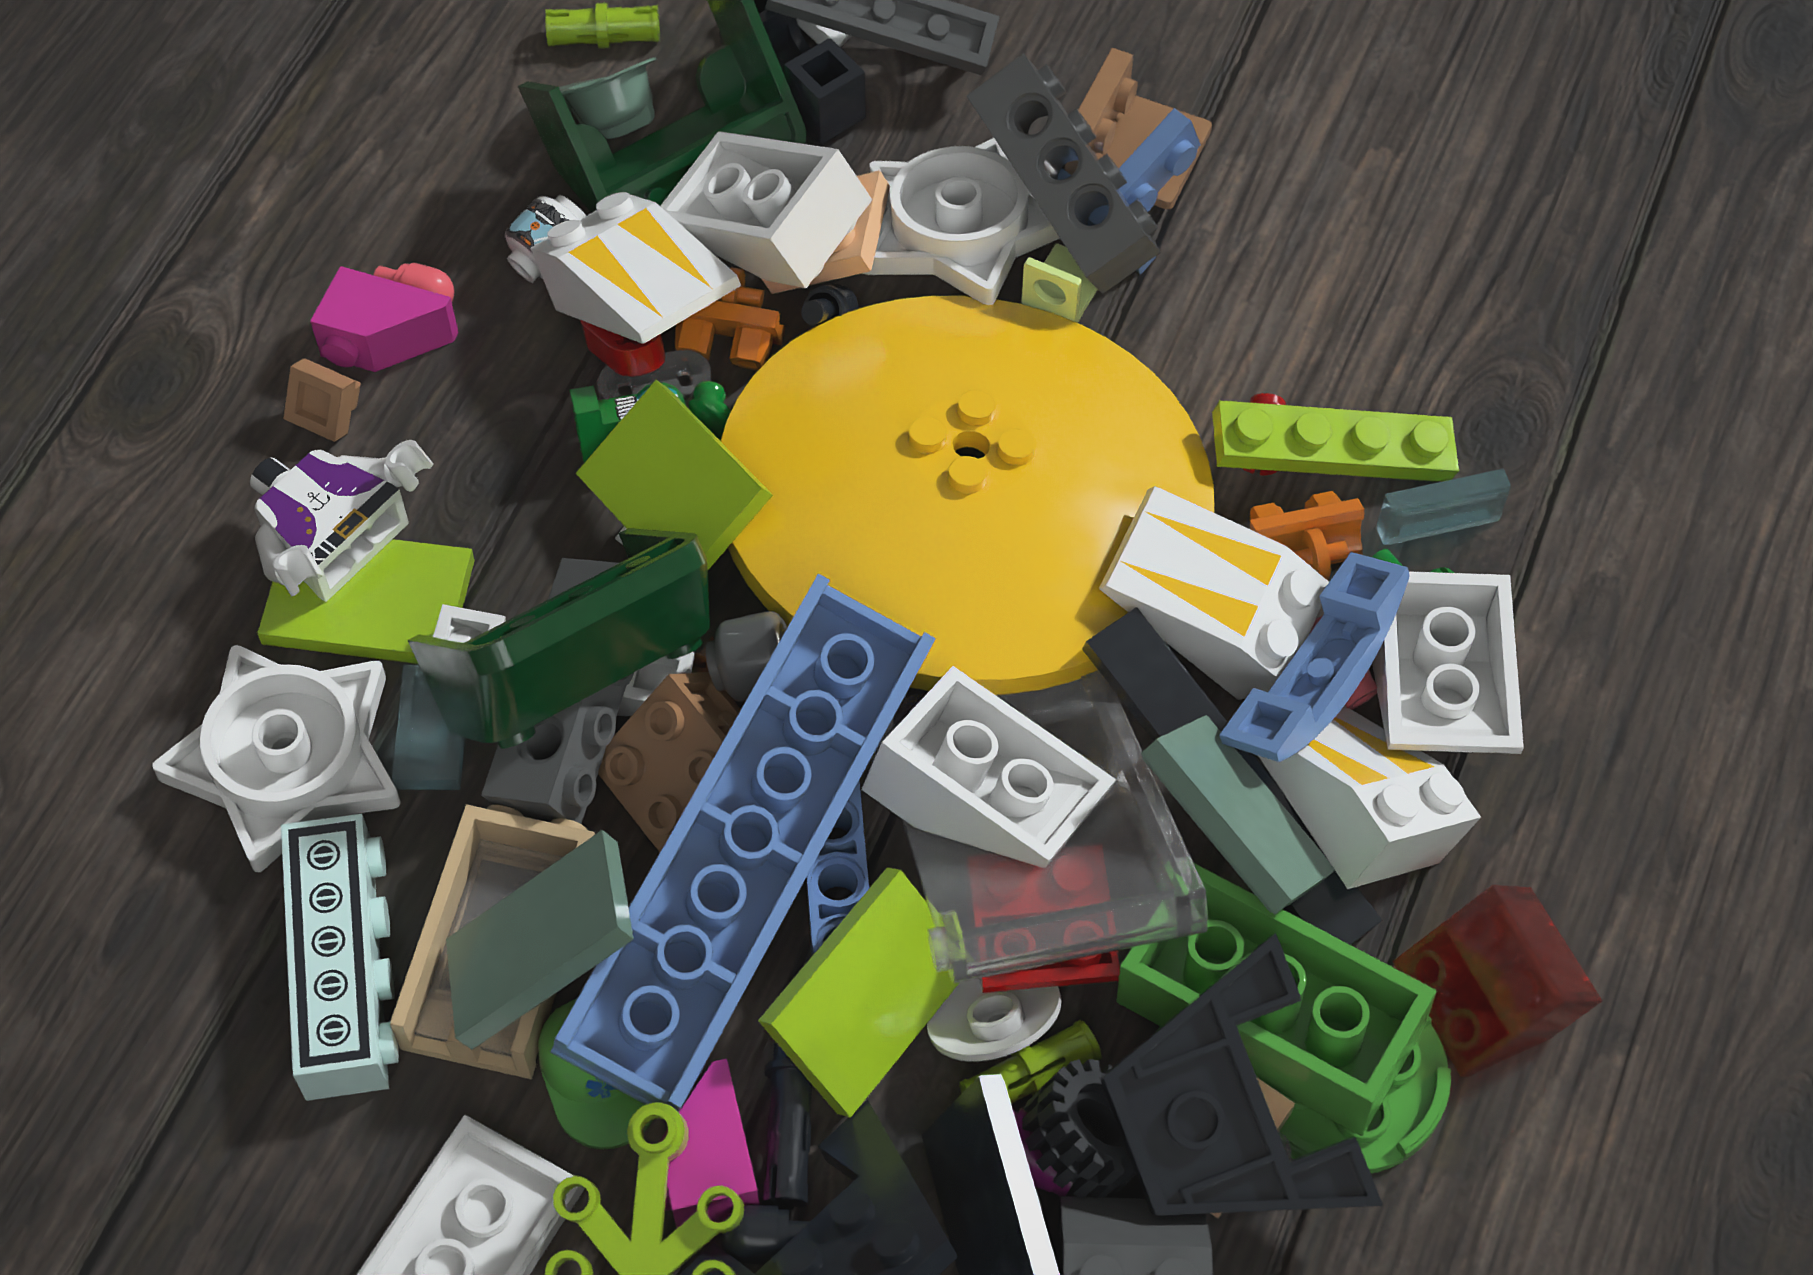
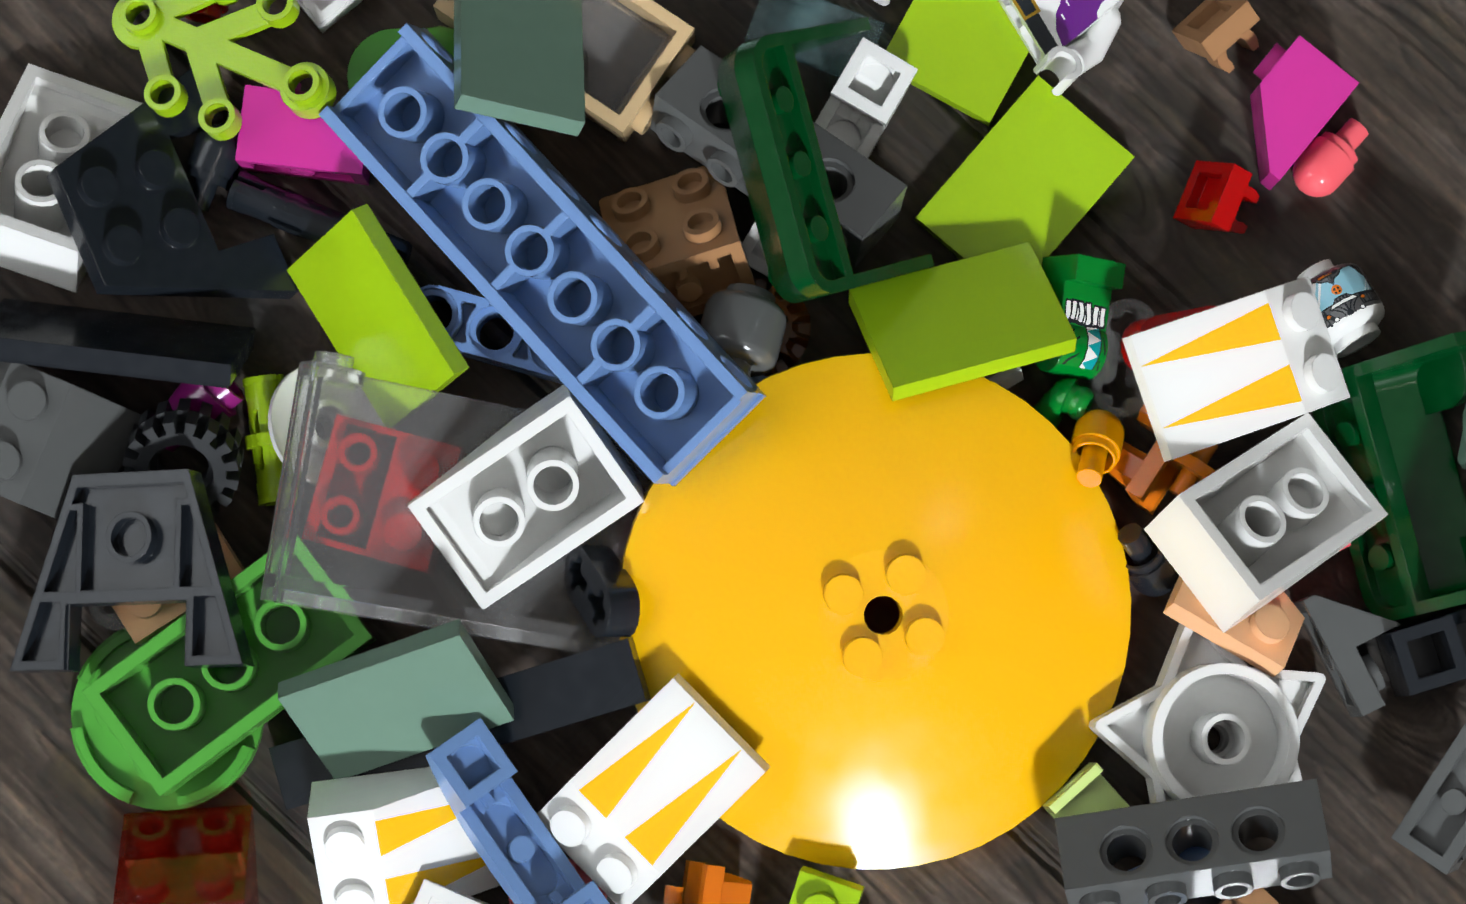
camera: 110 degrees right, 25 degrees up
none -> black beam [565,545,640,637]
none -> lime tile [914,75,1135,266]
none -> light orange cylinder [1071,409,1124,488]
none -> red tile [1173,160,1260,234]
none -> dark grey slope [1294,595,1400,717]

